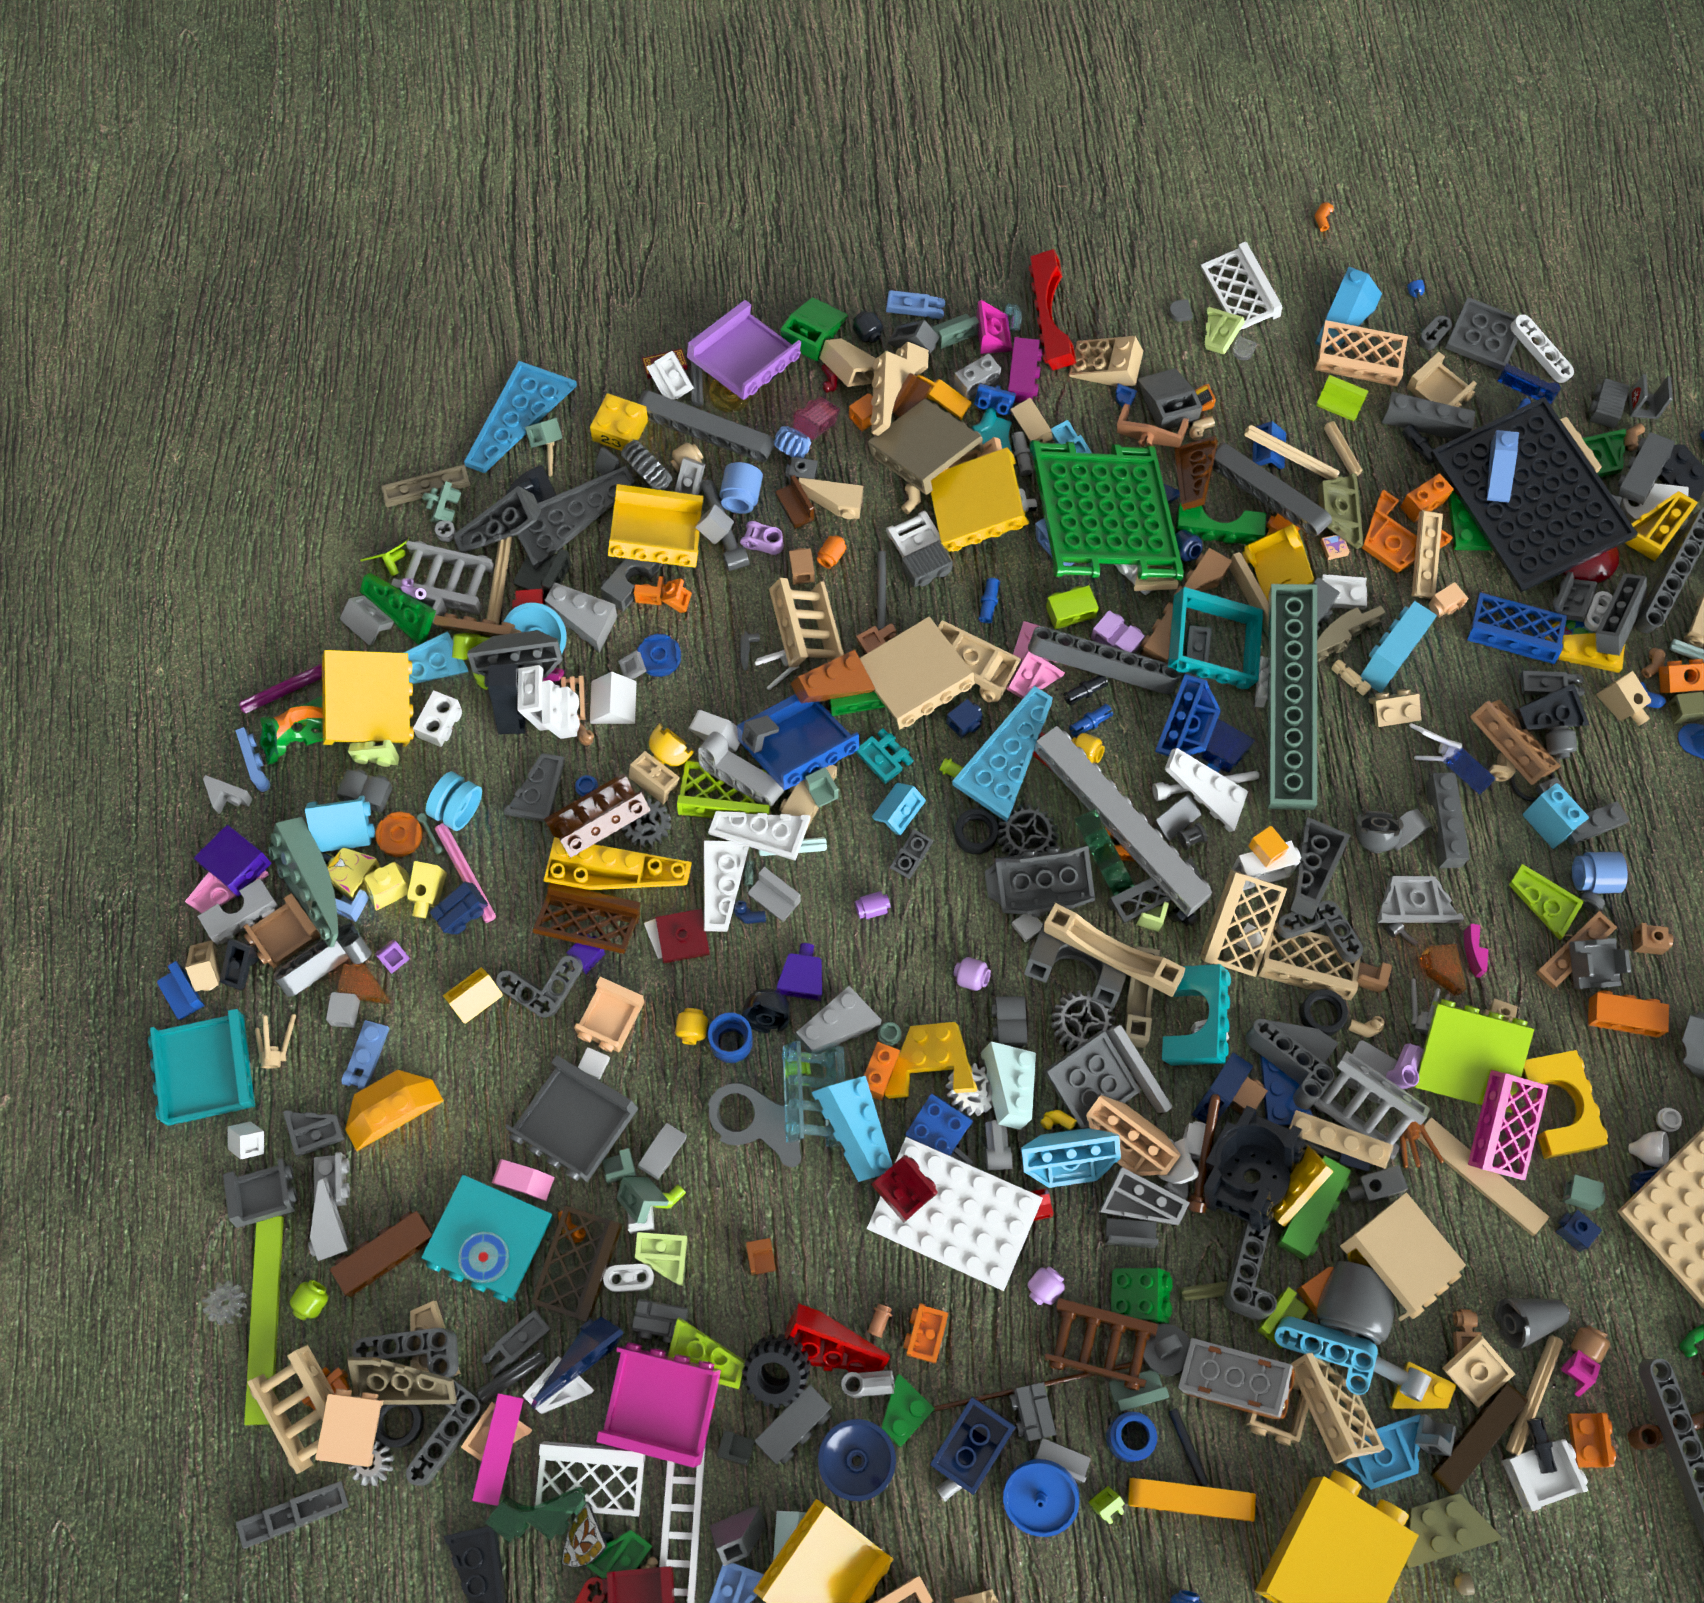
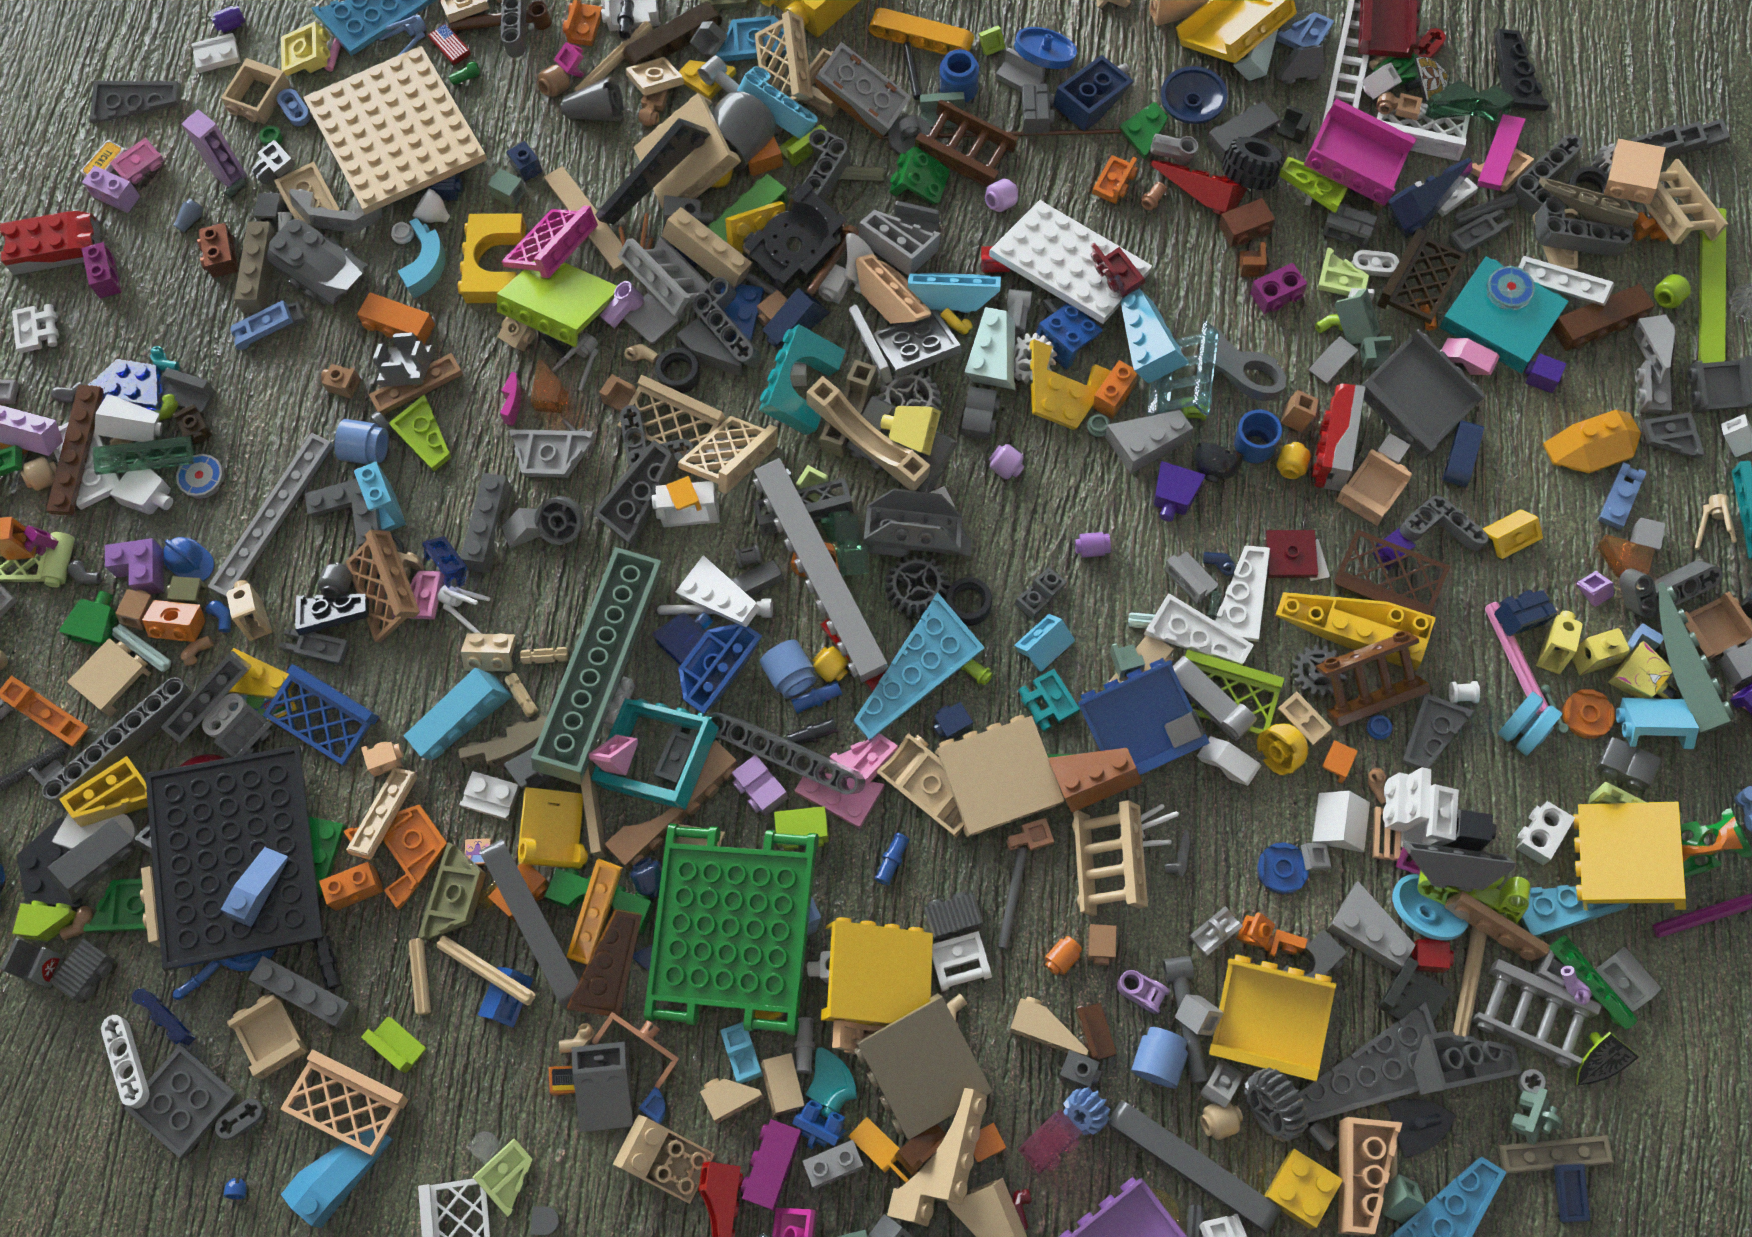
camera: 160 degrees left, 0 degrees up
none -> lime slope [12,901,77,941]
none -> light grey plate [208,433,333,598]
none -> bright pink wing [392,571,445,620]
none -> medium azure arch [398,218,446,299]
none -> tan axle [520,647,569,664]
none -> light orange tile [566,859,623,965]
none -> bright pink slope [589,735,638,776]
none -> black wing [595,118,710,225]
none -> tan slope [700,1078,764,1124]
none -> medium blue piece [760,640,816,698]
none -> light yellow torso [881,406,941,456]
none -> light grey hips [1189,906,1243,957]
none -> copper brick [1219,198,1275,247]
none -> magenta brick [1250,263,1307,314]
none -> medium nougat brick [1281,390,1318,432]
none -> piece [1311,384,1365,491]
none -> orange panel [1322,740,1358,784]
none -> light nougat wedge [1338,1117,1402,1236]
none -> white brick [1362,63,1402,99]
none -> medium nougat plate [1376,92,1423,120]
none -> dark blue beam [1442,420,1484,488]
none -> white bush [1449,681,1480,704]
none -> white plate [1518,256,1614,306]
none -> dark purple brick [1525,353,1567,393]
none -> dark blue tile [1554,1163,1591,1223]

